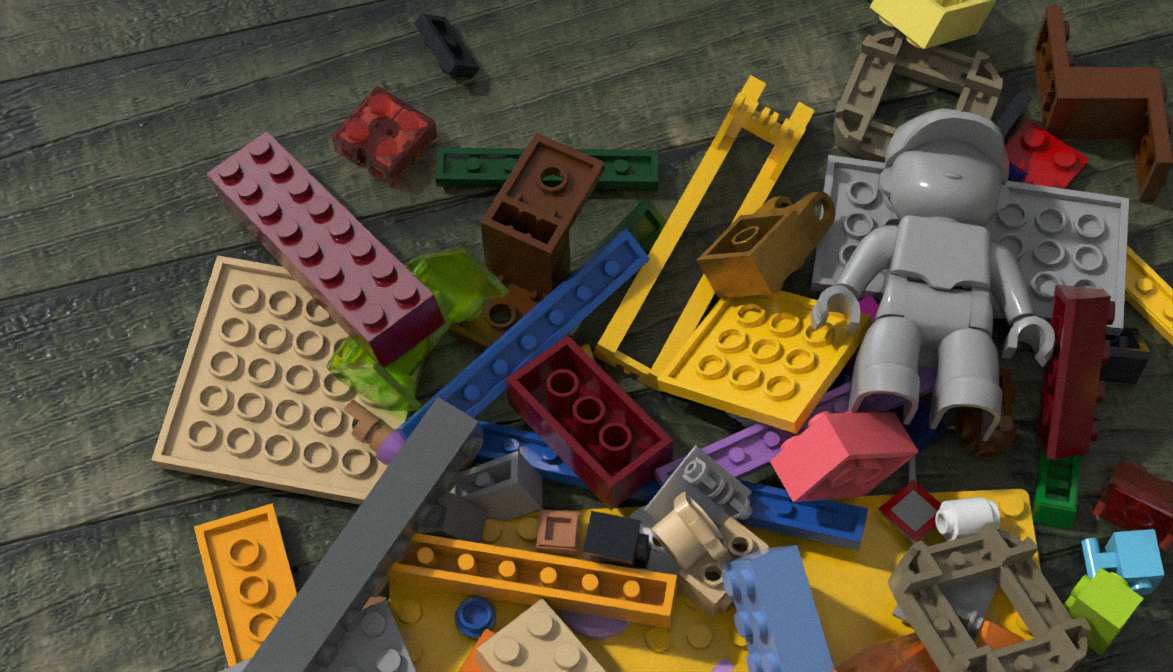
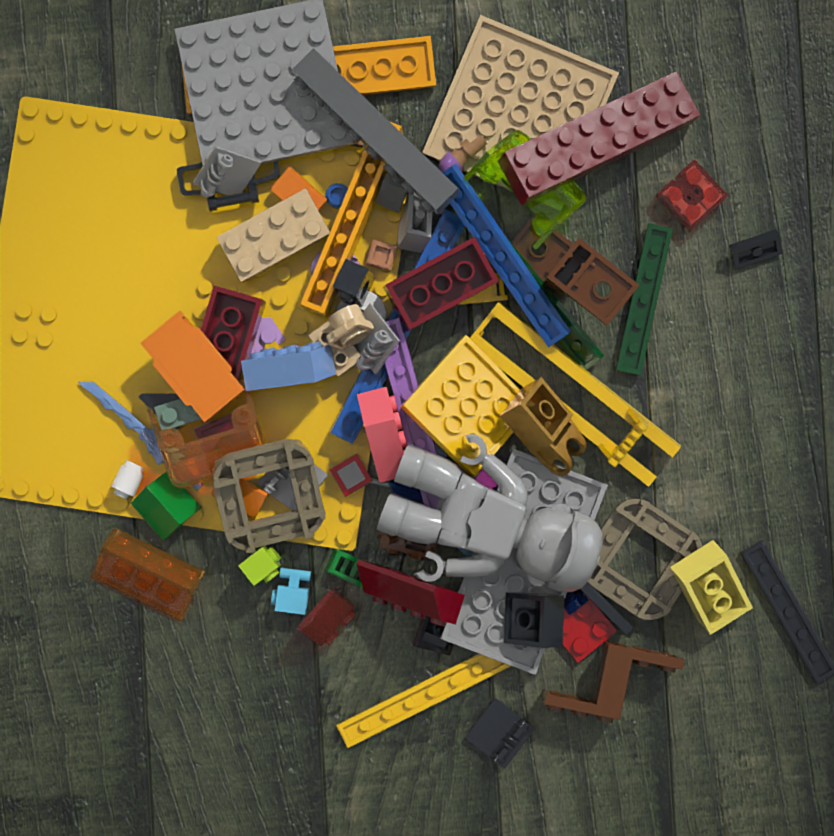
camera: 100 degrees right, 25 degrees up
white brick [935,497,1000,541] -> none
none -> black slope [504,592,564,648]

